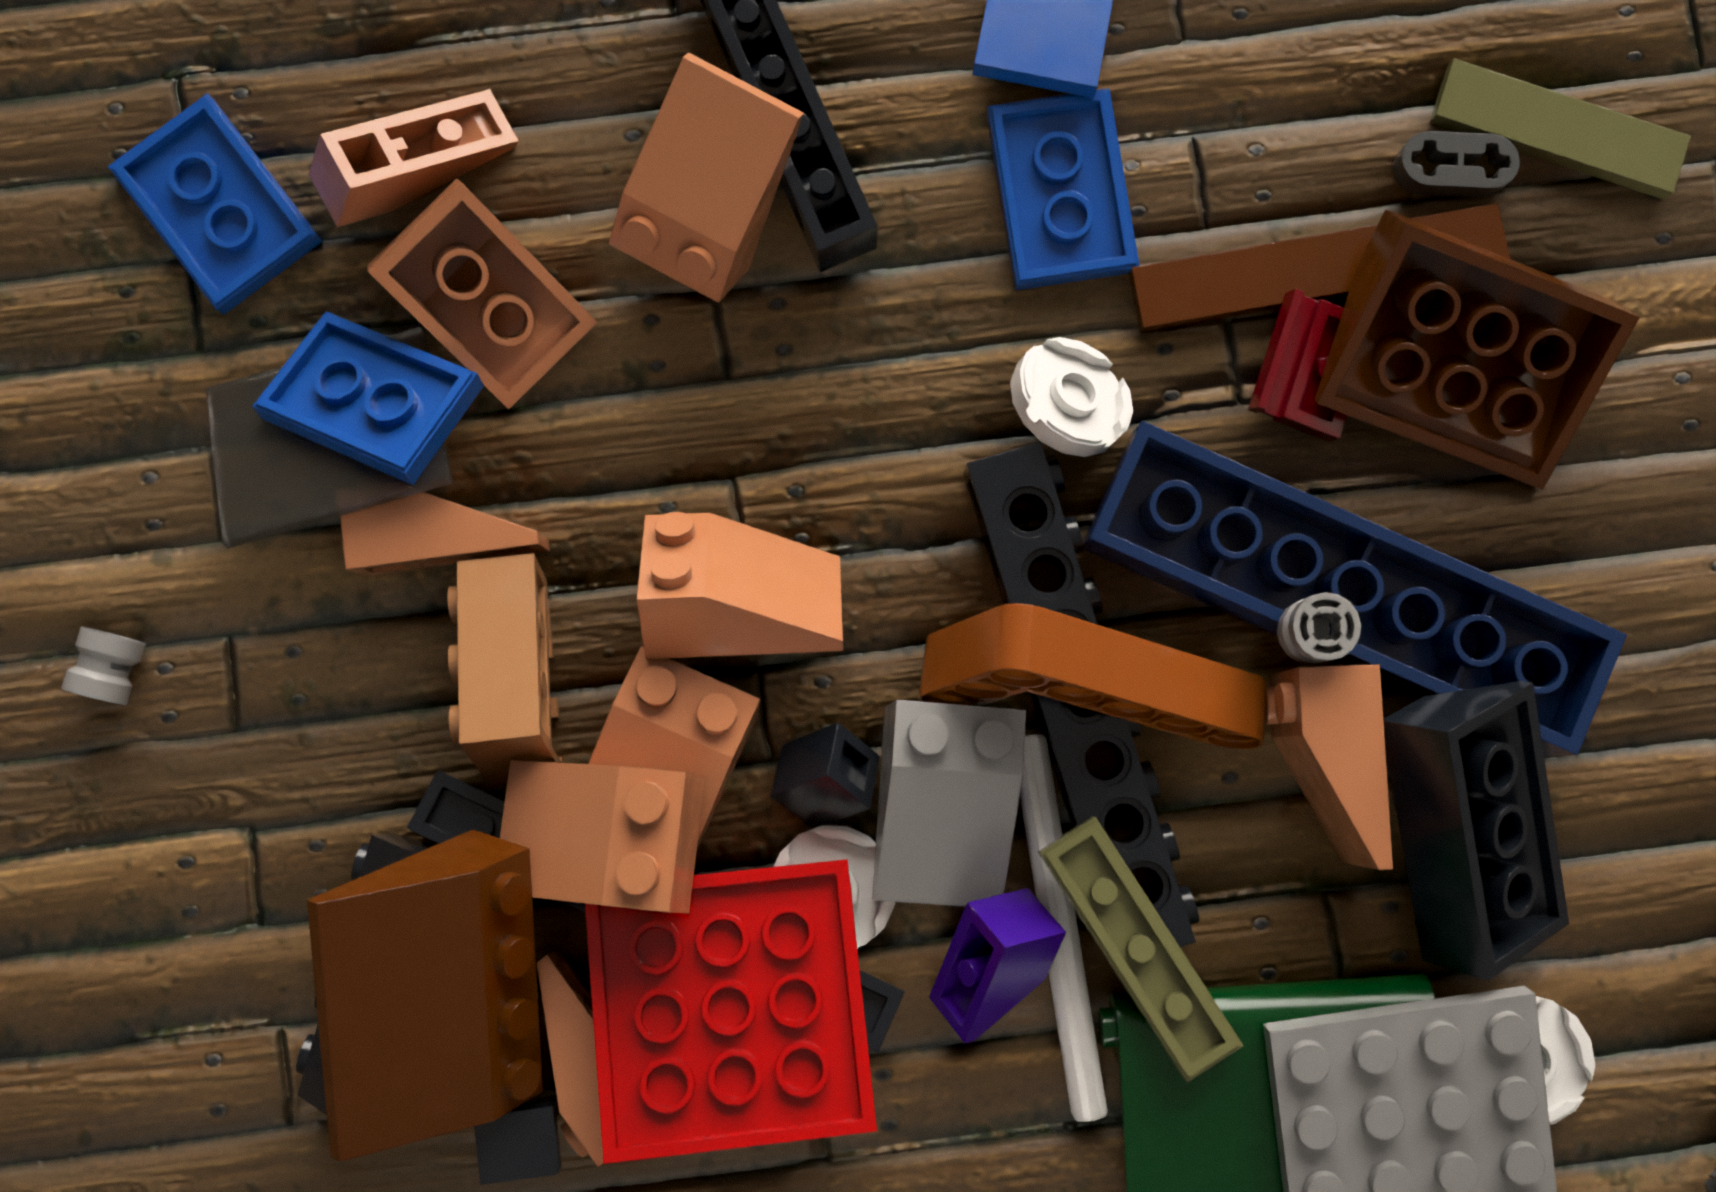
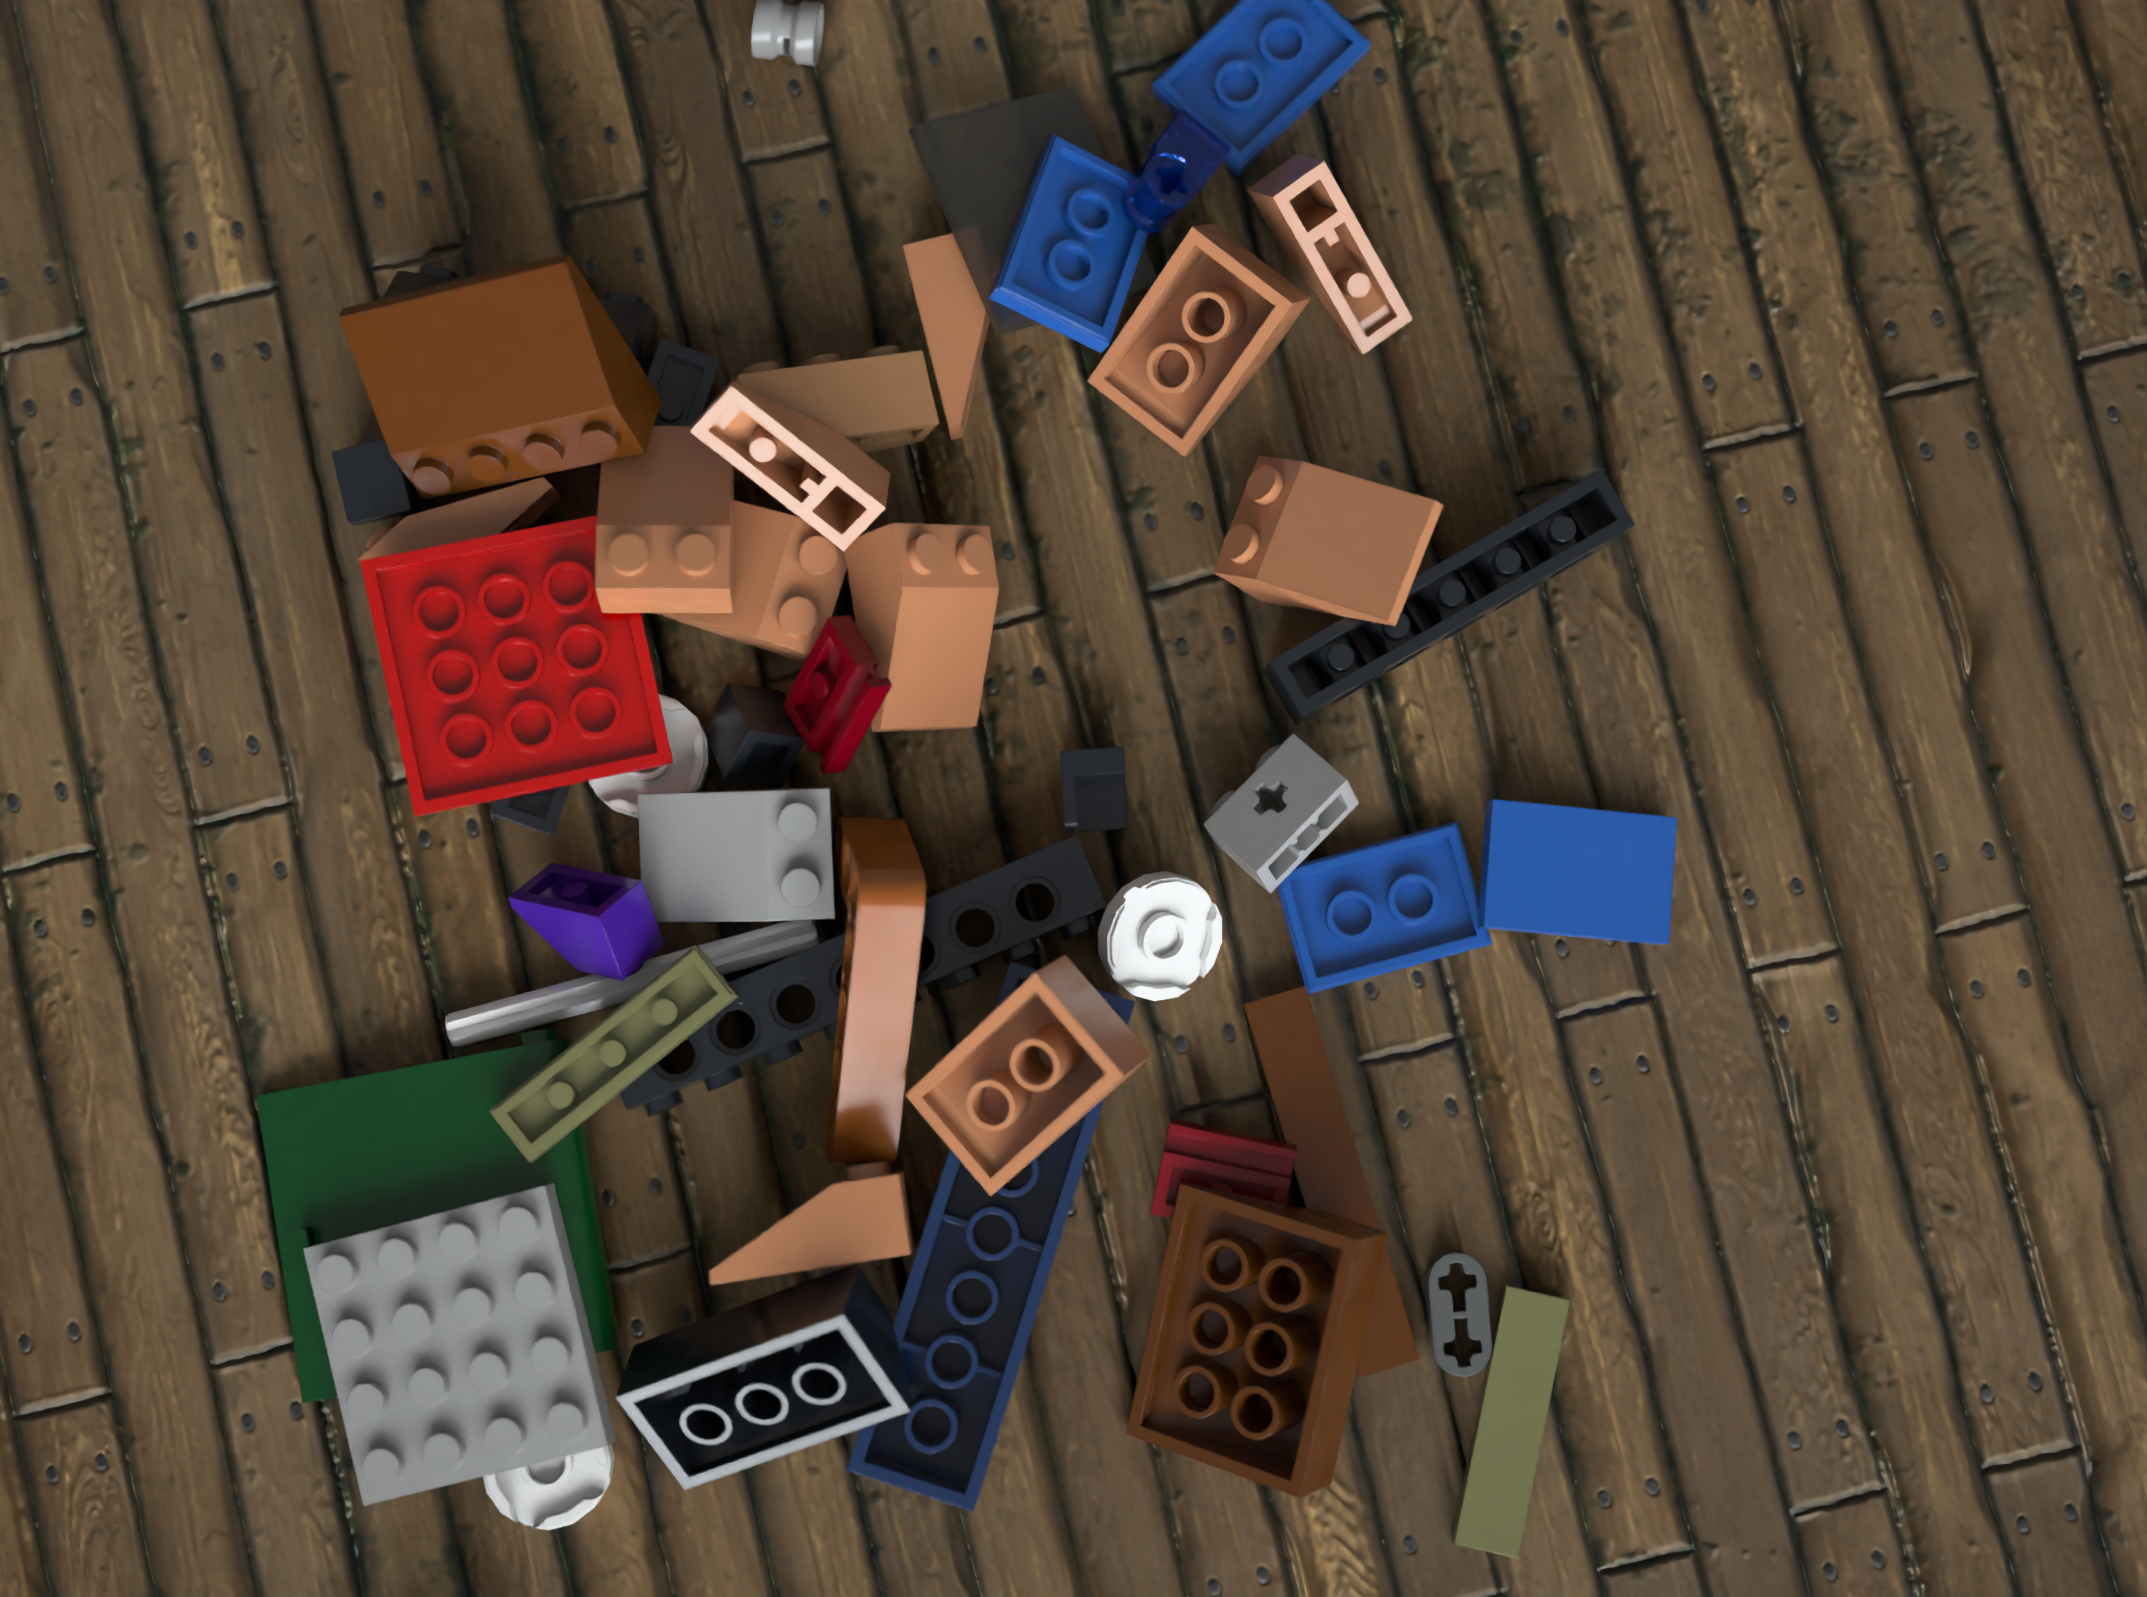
camera: 80 degrees right, 0 degrees up
light grey wheel [1277,592,1361,665] -> none
none -> nougat slope [690,380,890,551]
none -> dark red plate [783,615,892,774]
none -> nougat slope [905,954,1152,1196]
none -> black panel [1060,747,1128,834]
none -> clear blue piece [1122,108,1231,233]
none -> light grey brick [1203,734,1359,894]

